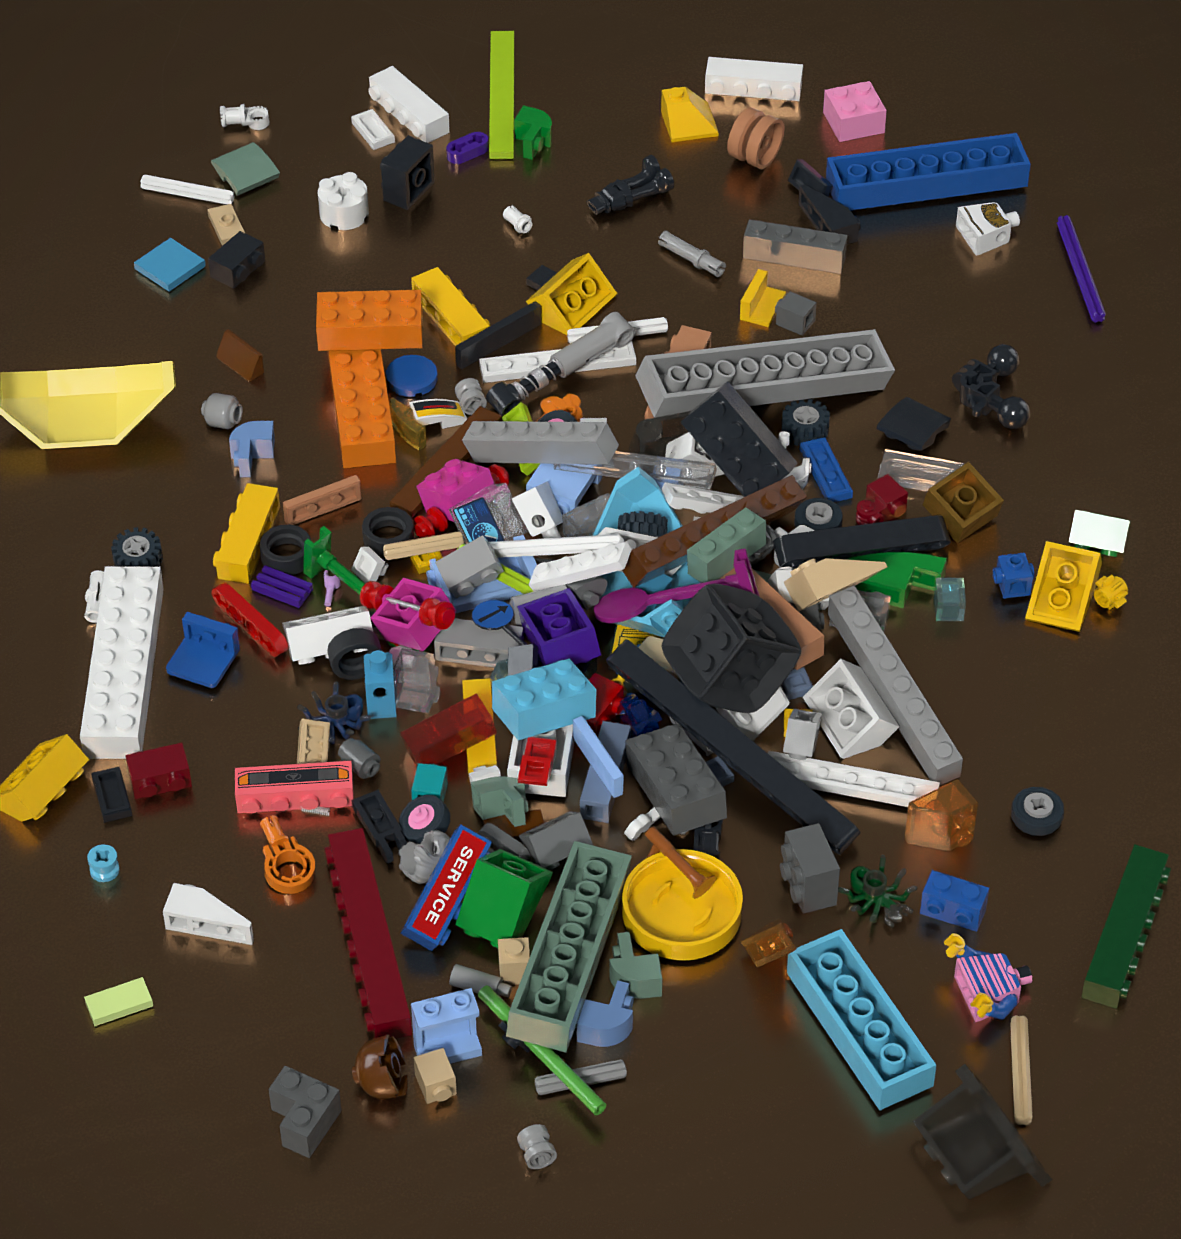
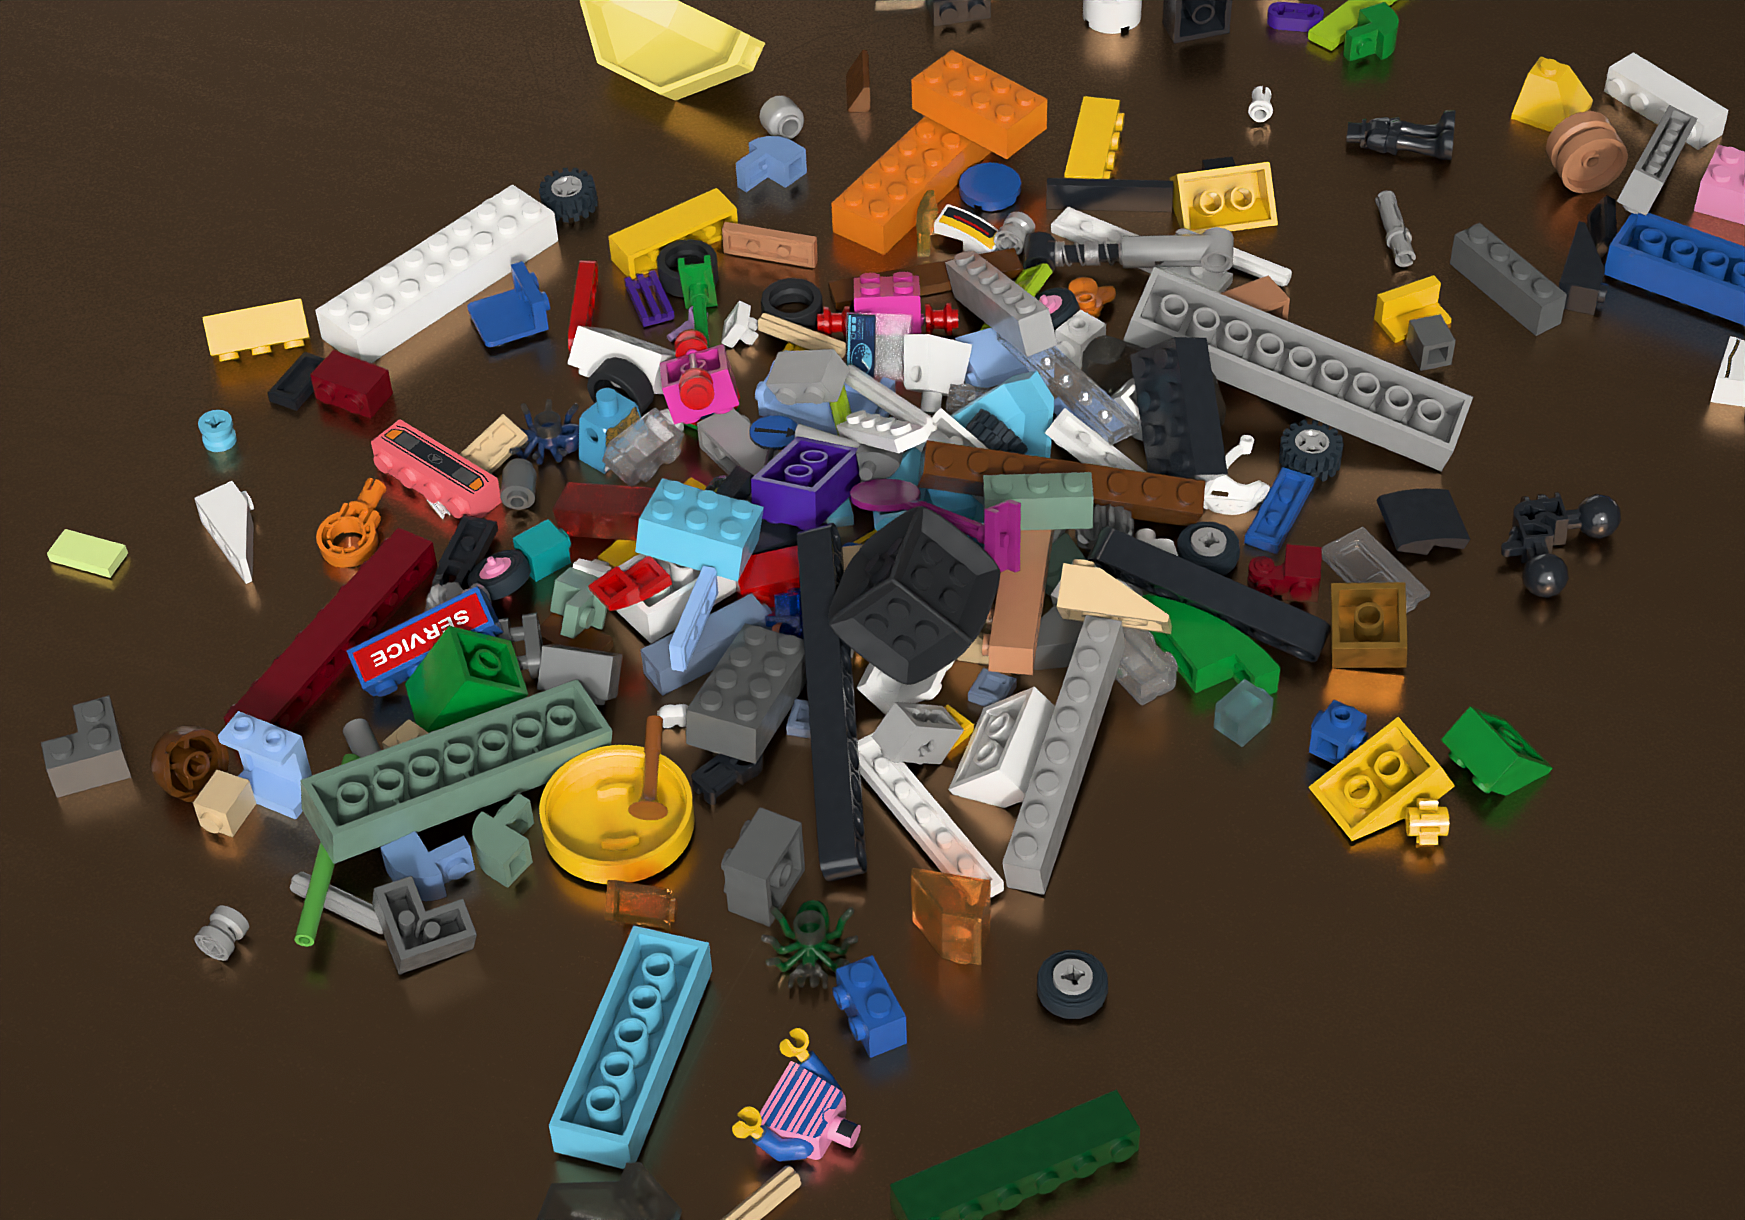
camera: 45 degrees right, 0 degrees up
none -> dark grey brick [372,876,477,974]
none -> light grey brick [1617,105,1698,216]

